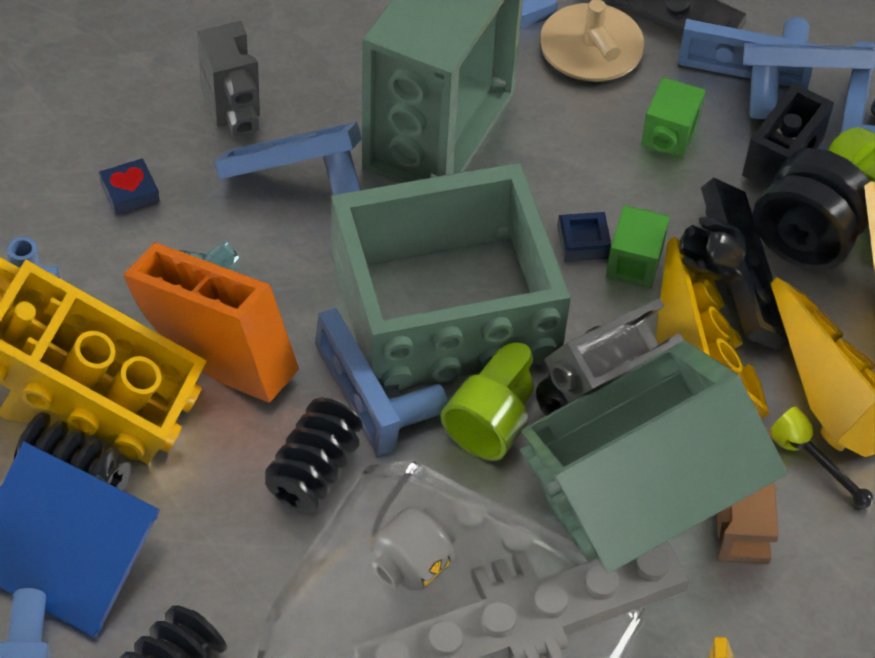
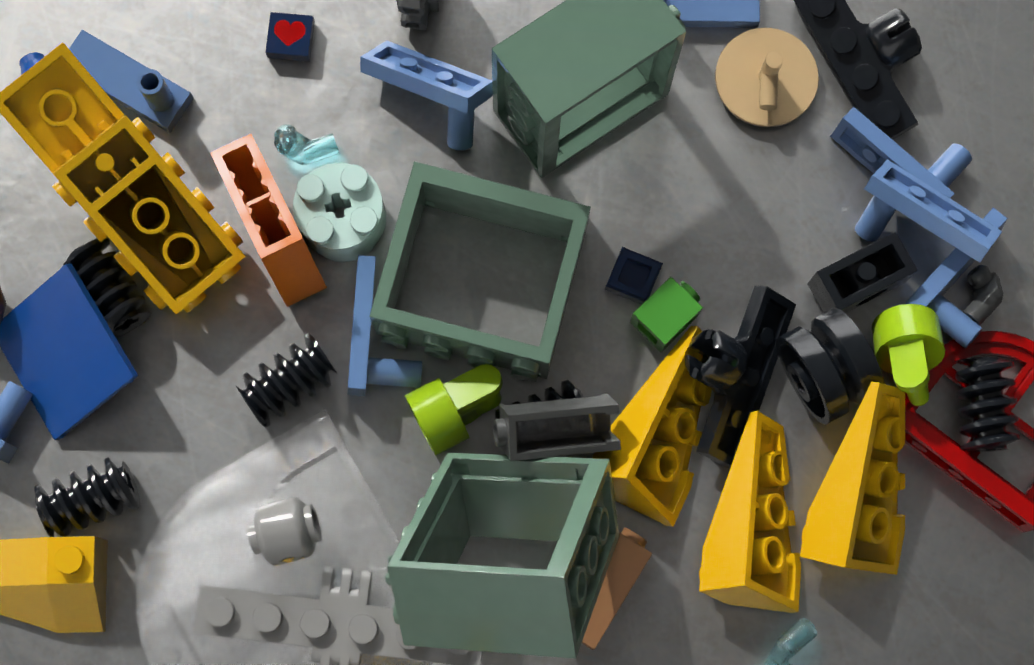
camera: 30 degrees right, 25 degrees up
bright green brick [641,77,706,158] -> none
hinge [770,406,874,509] -> none
none -> light aqua brick [293,163,386,262]

